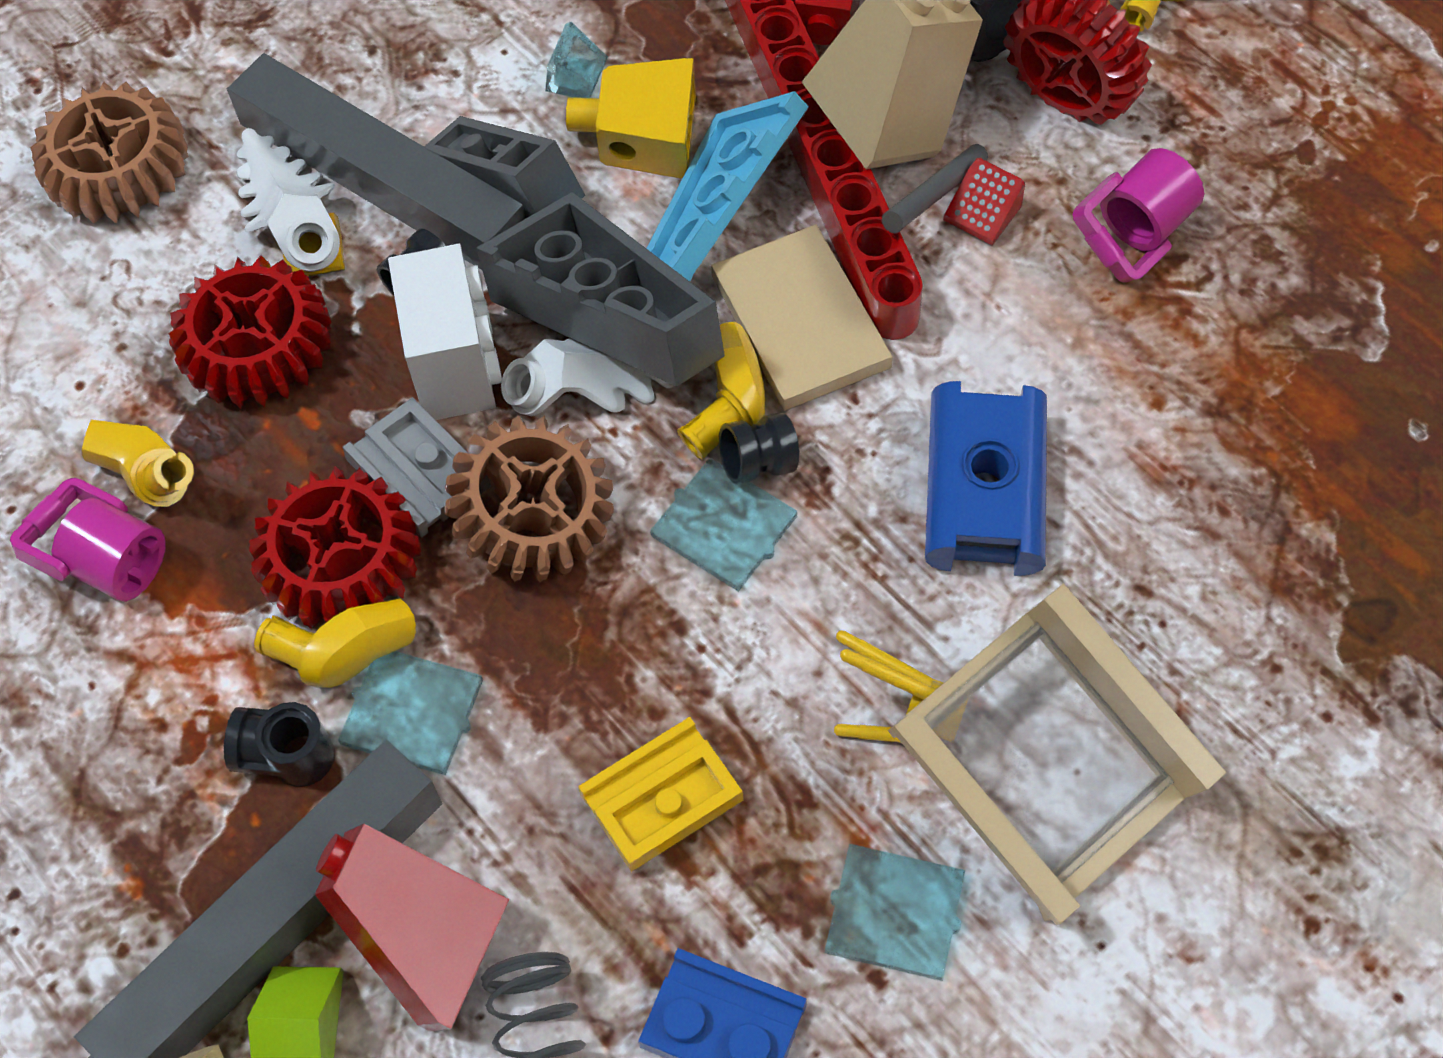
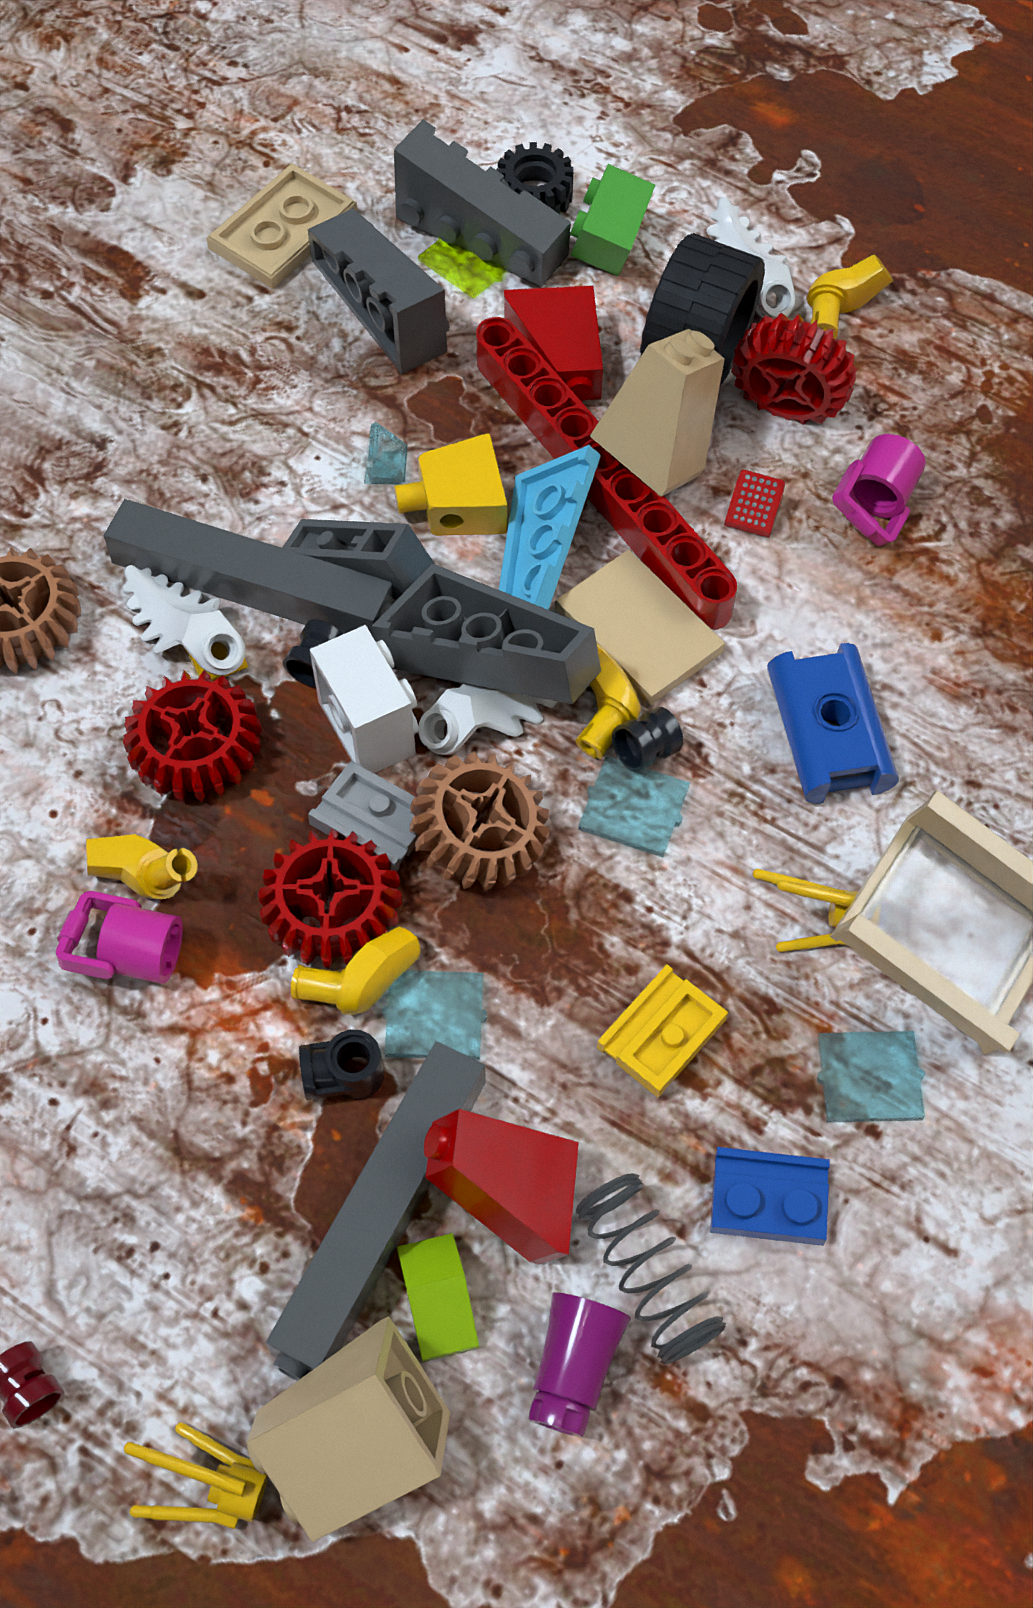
camera: 20 degrees left, 0 degrees up
dark grey bar [882,144,988,233] -> none

